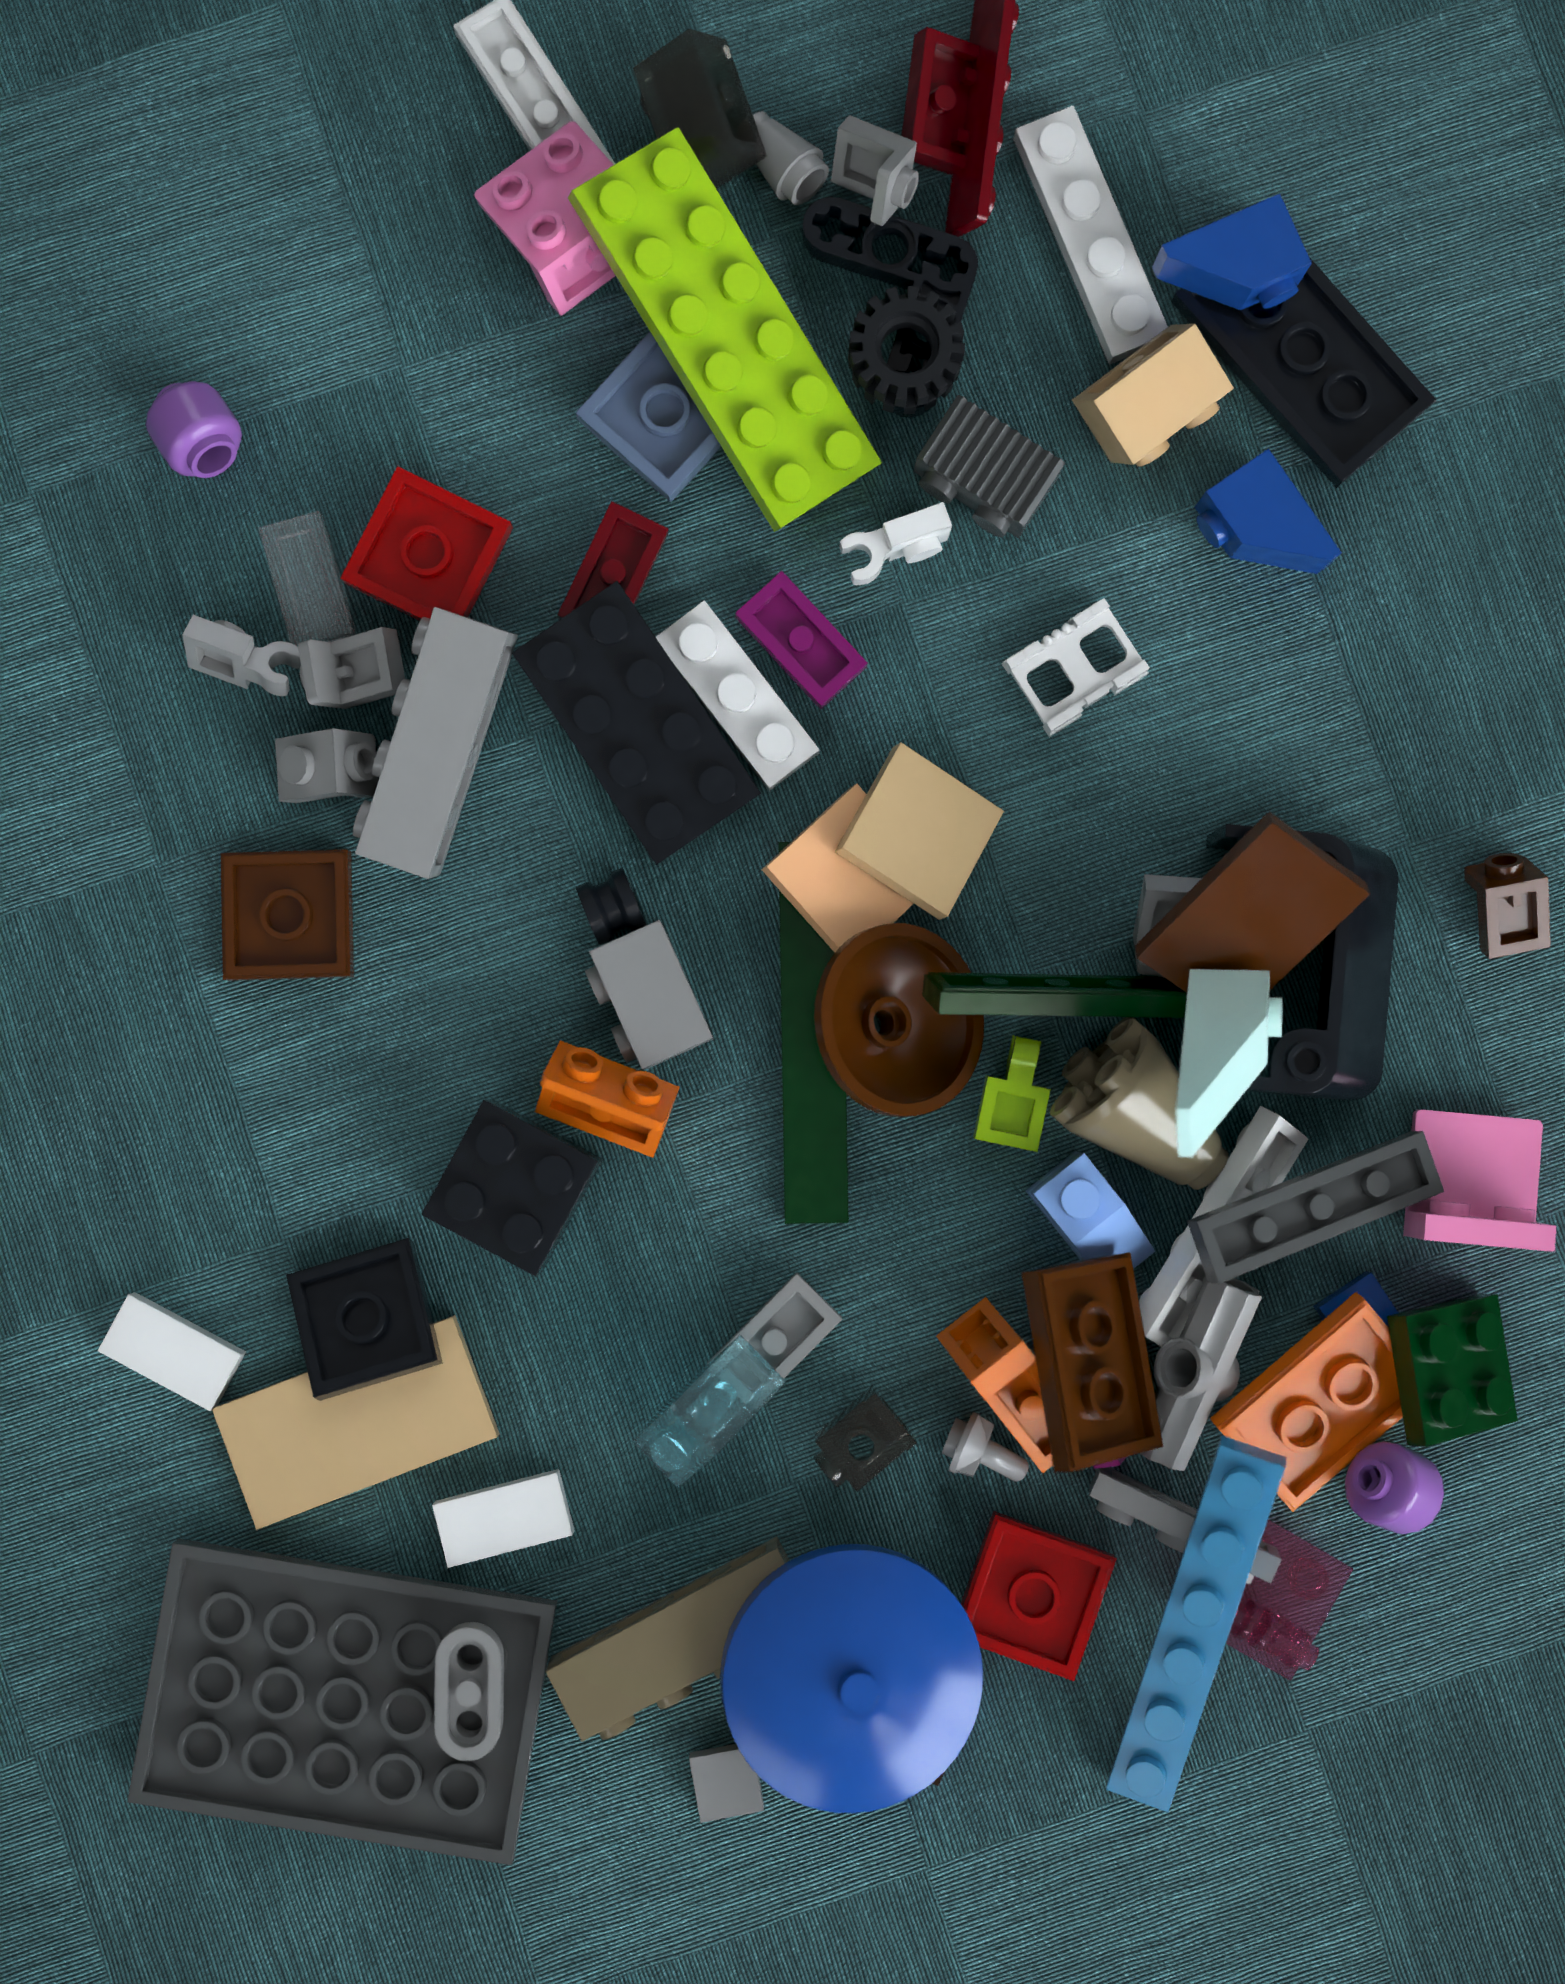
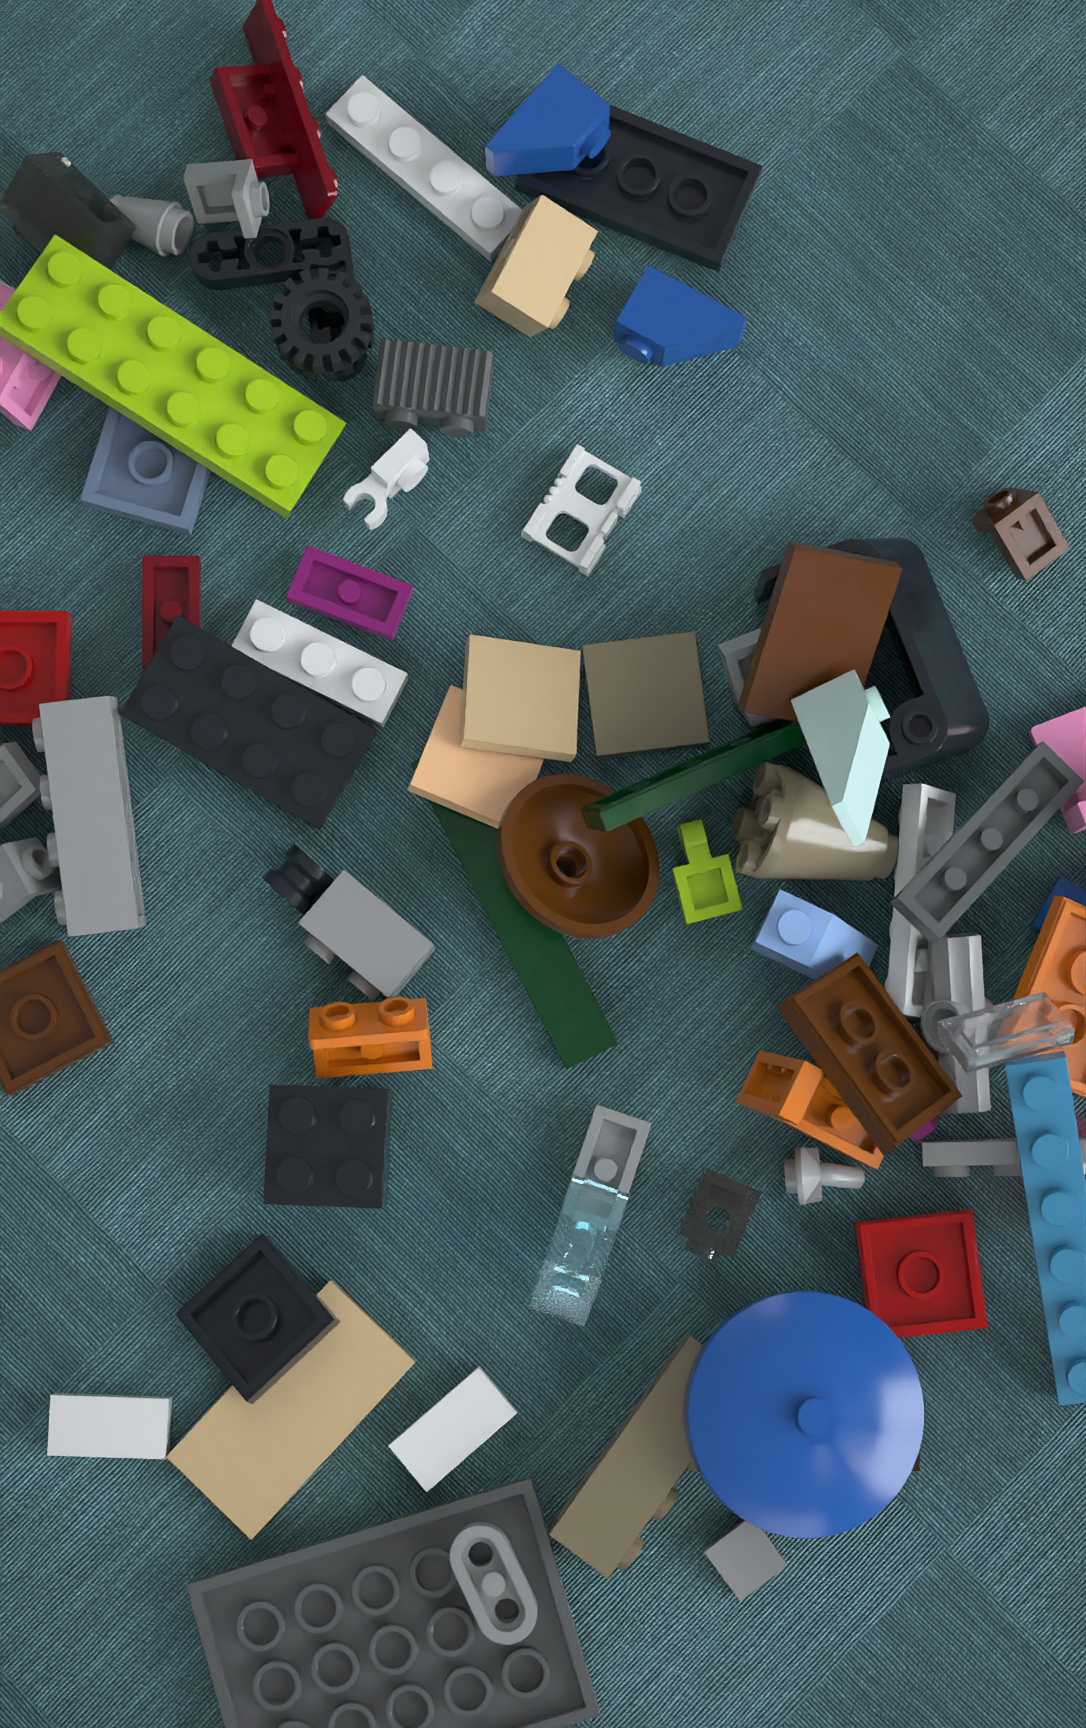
camera: 20 degrees left, 5 degrees down
none -> dark tan tile [582,631,710,760]
none -> clear tile [938,992,1075,1074]

